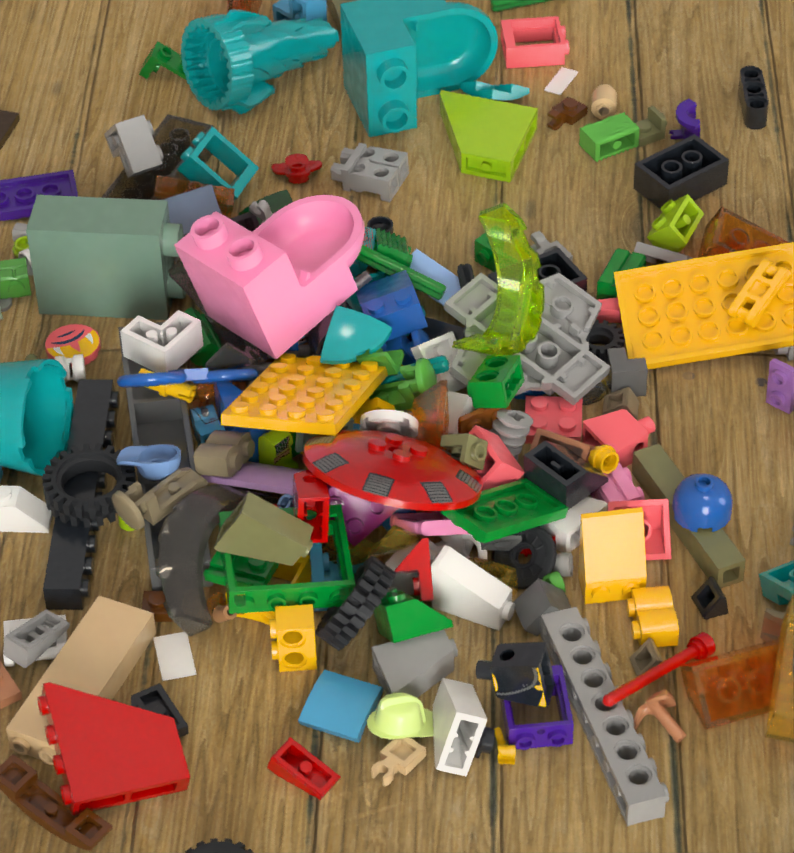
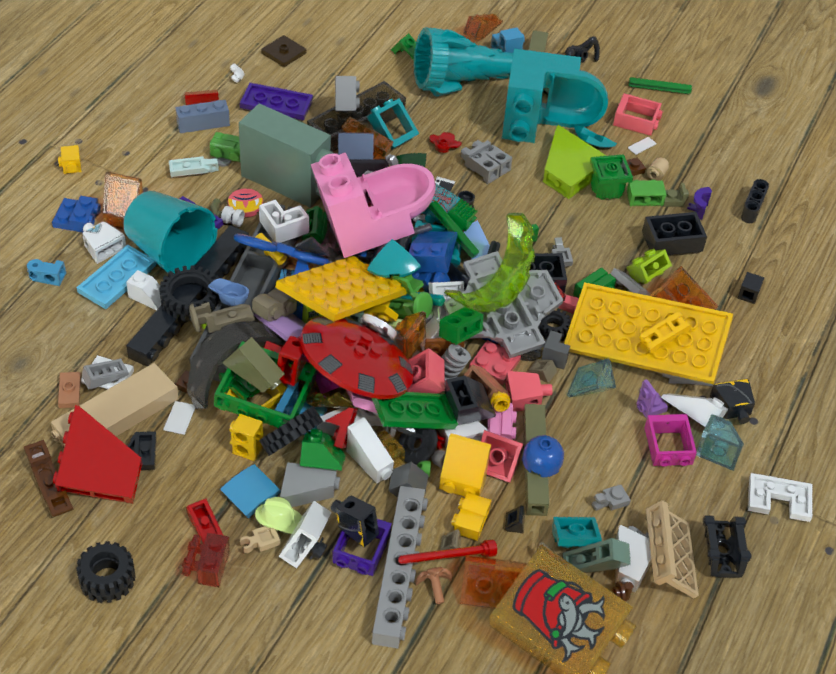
camera: 20 degrees right, 5 degrees up
olive bracket [440,433,488,470] -> none
yellow hand [494,727,516,765] -> none
none -> clear red brick [182,533,230,587]
none -> clear light blue slope [567,358,616,398]
none -> green piece [590,154,633,200]

